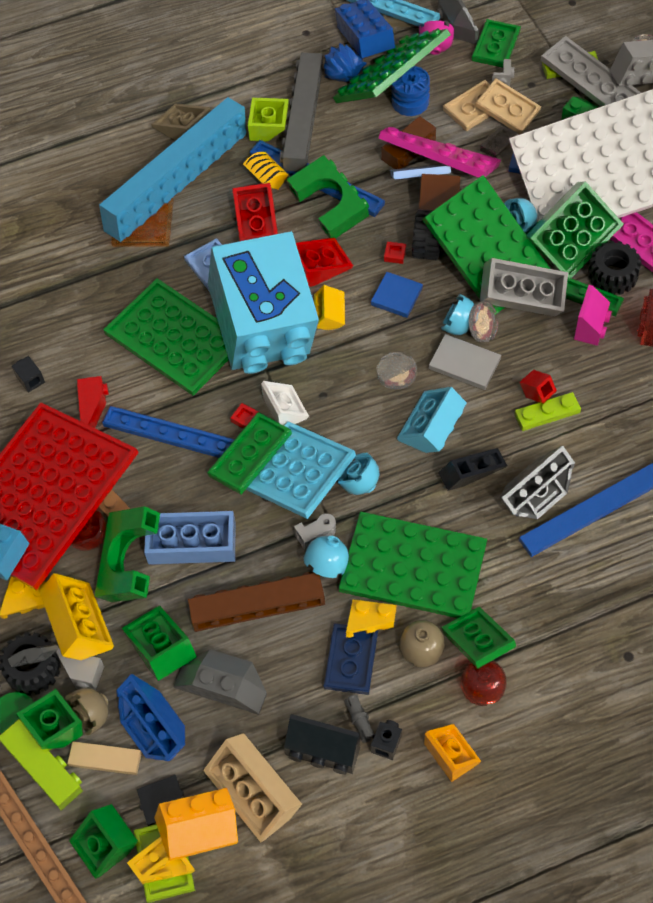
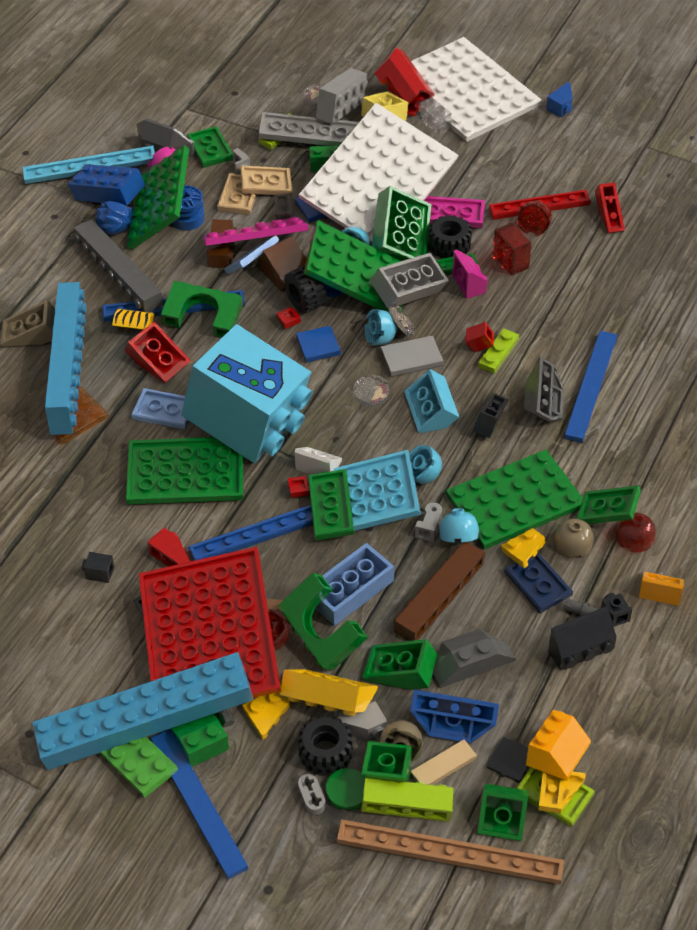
camera: 45 degrees left, 10 degrees down
dark grey slope [8,645,59,667] -> none
tan slope [203,733,302,842] -> none
lime slope [248,98,289,141] -> none

